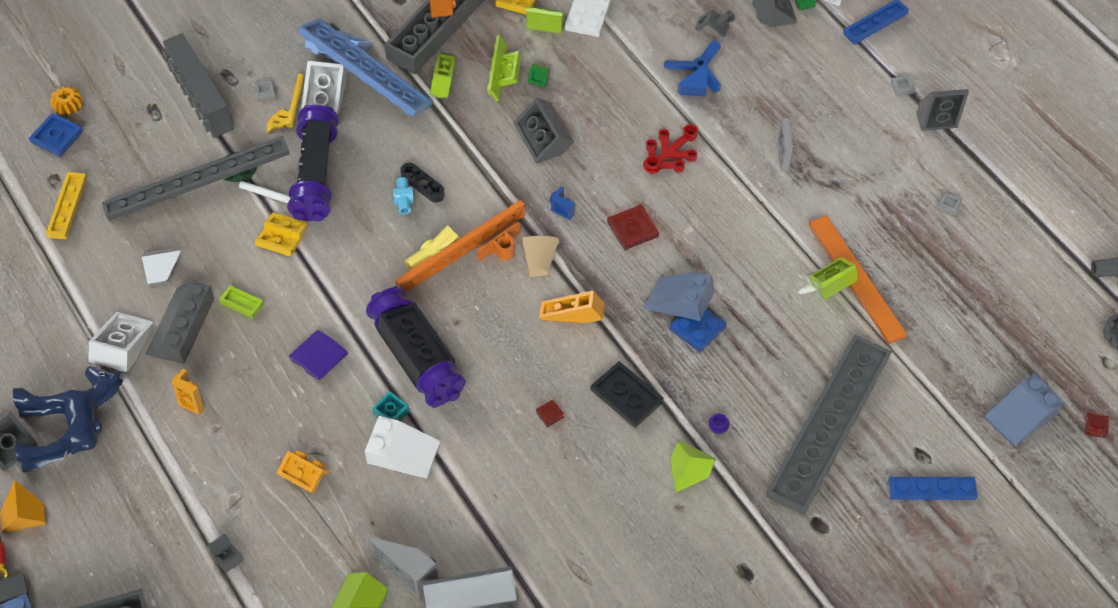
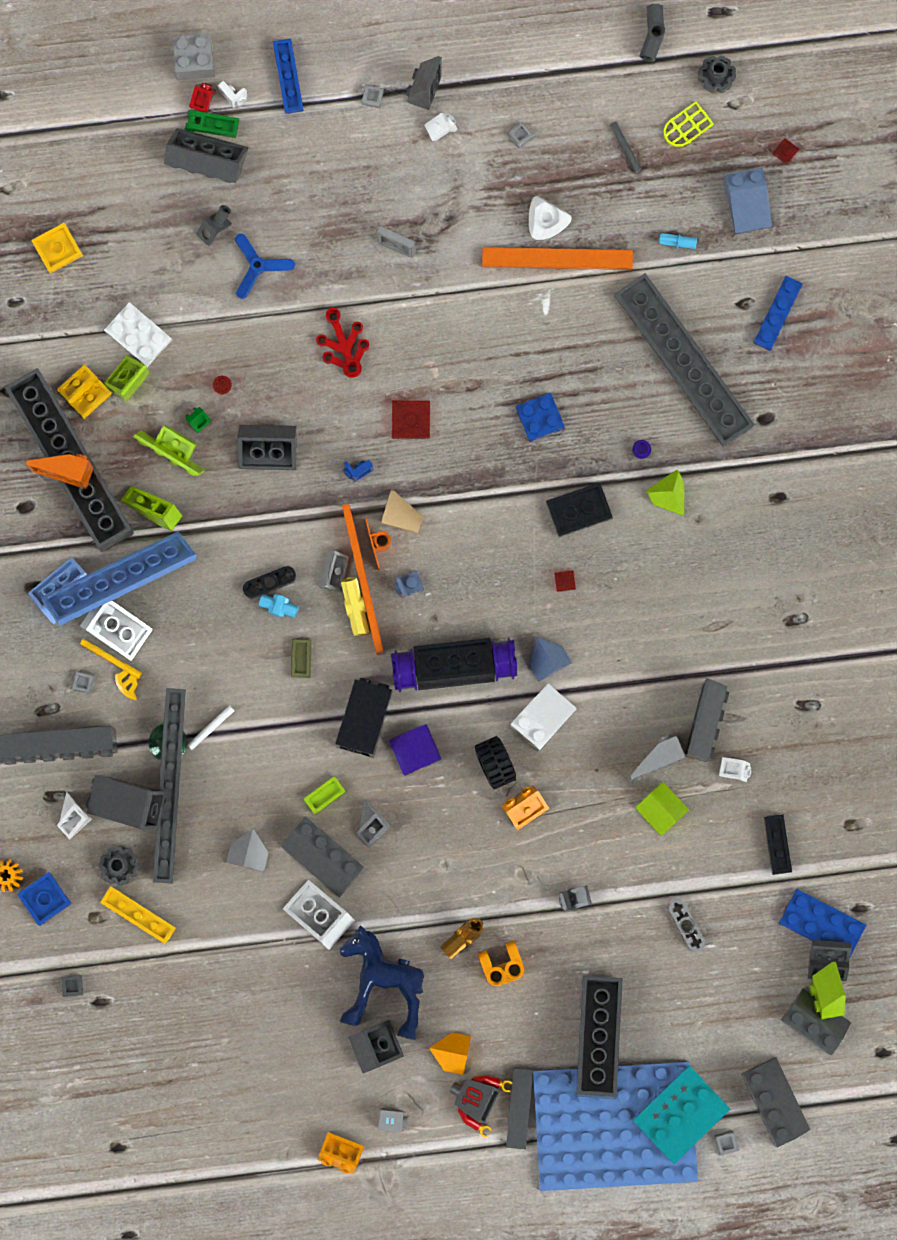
camera: 65 degrees left, 25 degrees up
light orange bracket [172,368,204,415] -> none
yellow slope [255,212,308,257] -> none
brick [287,105,339,222] -> none
teal piece [372,391,410,421] -> none
light orange slope [539,290,605,323] -> none
sand blue slope [644,272,715,321] -> none
blue slope [677,63,708,97] -> none
lime slope [808,257,858,301] -> none
none -> white slope [57,791,92,840]
none -> dark grey slope [86,775,166,830]
none -> dark grey plant [99,846,139,886]
none -> clear red plate [213,375,232,395]
none -> olive tile [291,639,312,678]
none -> light grey slope [319,550,350,592]
none -> black slope [335,678,393,758]
none -> light grey slope [356,799,391,847]
none -> sand blue bracket [393,571,424,598]
none -> white bracket [424,113,458,141]
none -> pearl gold piece [440,918,484,959]
none -> black tyre [475,736,516,790]
none -> light orange piece [477,940,524,987]
none -> white hat [529,196,572,240]
none -> sand blue slope [529,637,572,682]
none -> dark grey bar [610,122,642,174]
none -> medium azure axle [659,233,697,250]
none -> neon yellow window [664,101,714,147]

